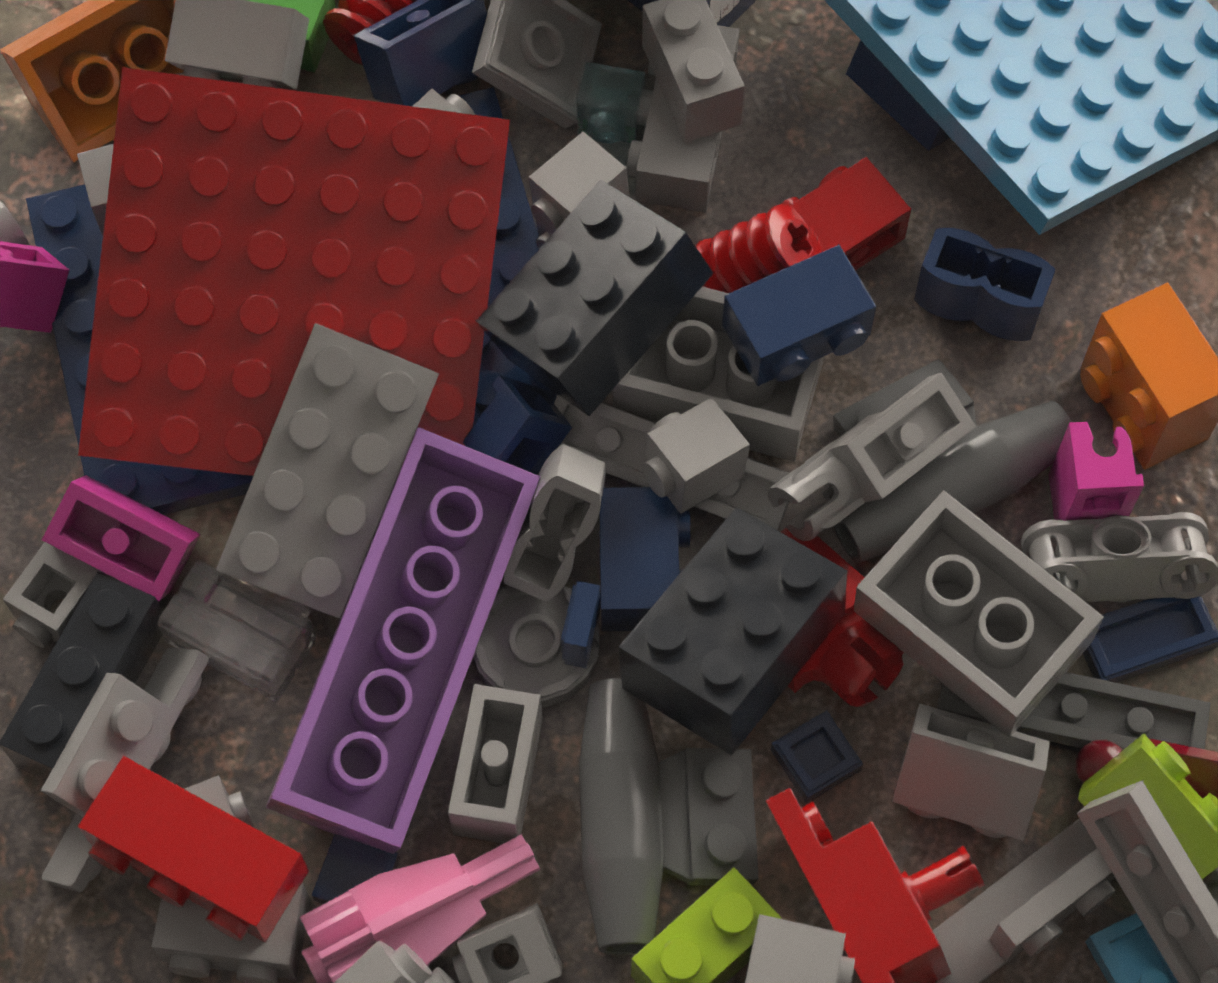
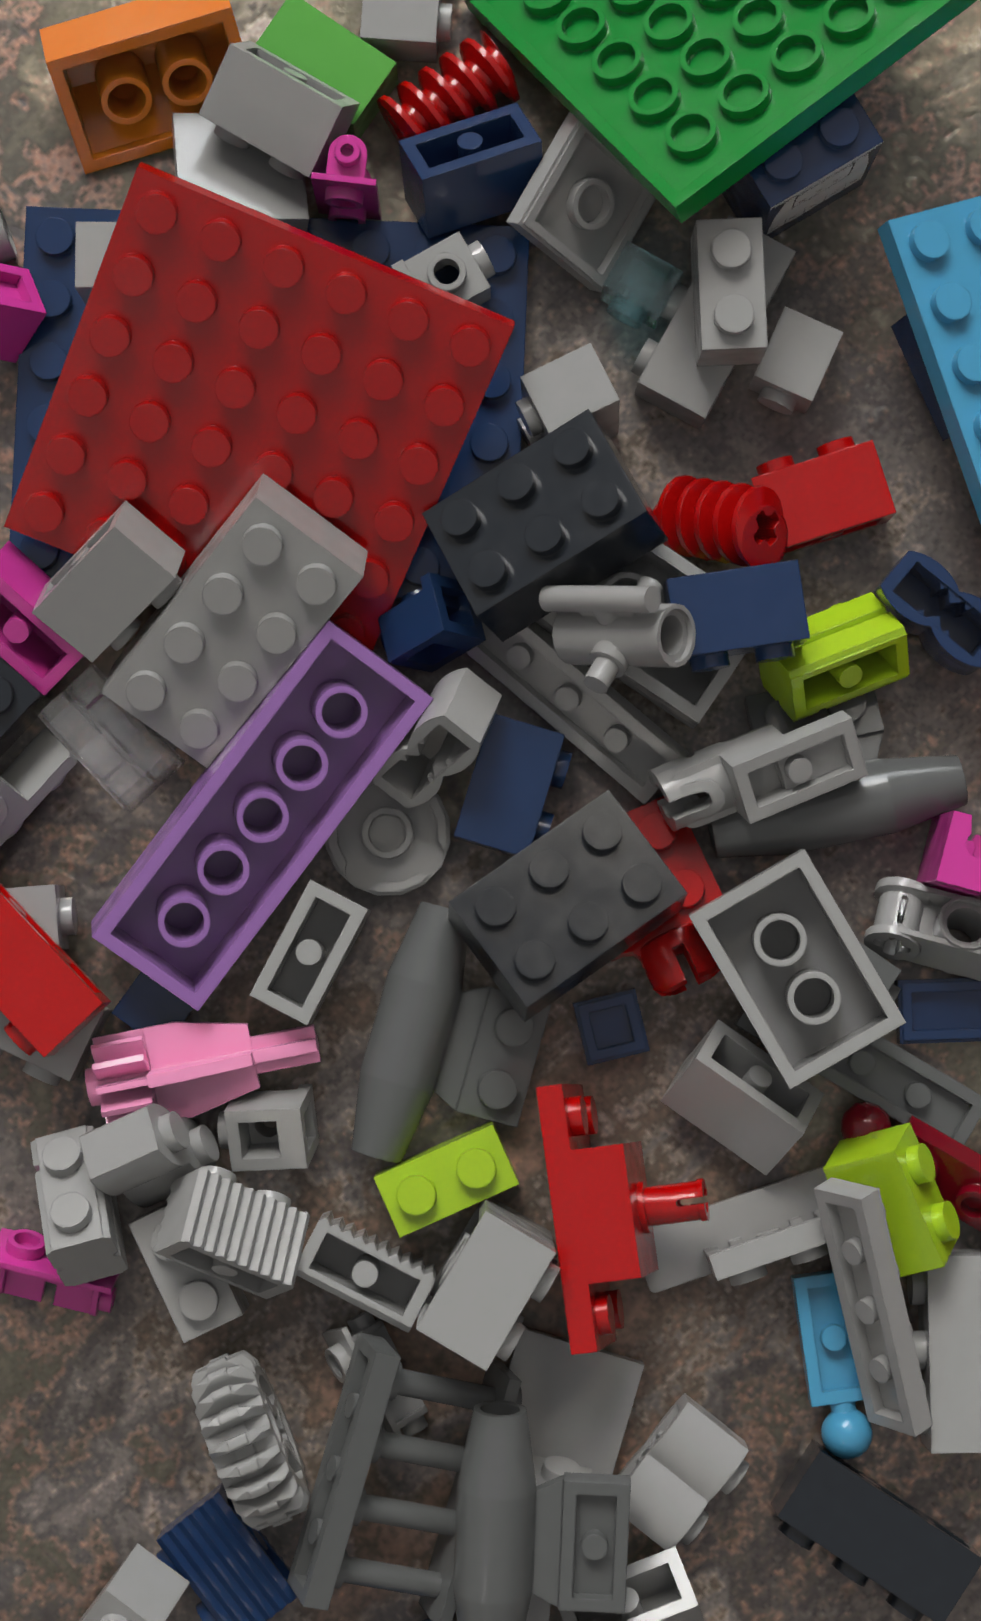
camera: 15 degrees right, 20 degrees up
dark blue tile [561,581,600,669] -> none
light grey brick [642,397,750,513] -> none
none -> light grey brick [32,501,186,663]
none -> dark pink hinge [311,135,381,224]
none -> light grey pin [539,576,696,694]
none -> light grey brick [748,306,843,415]
none -> lime brick [759,592,910,722]

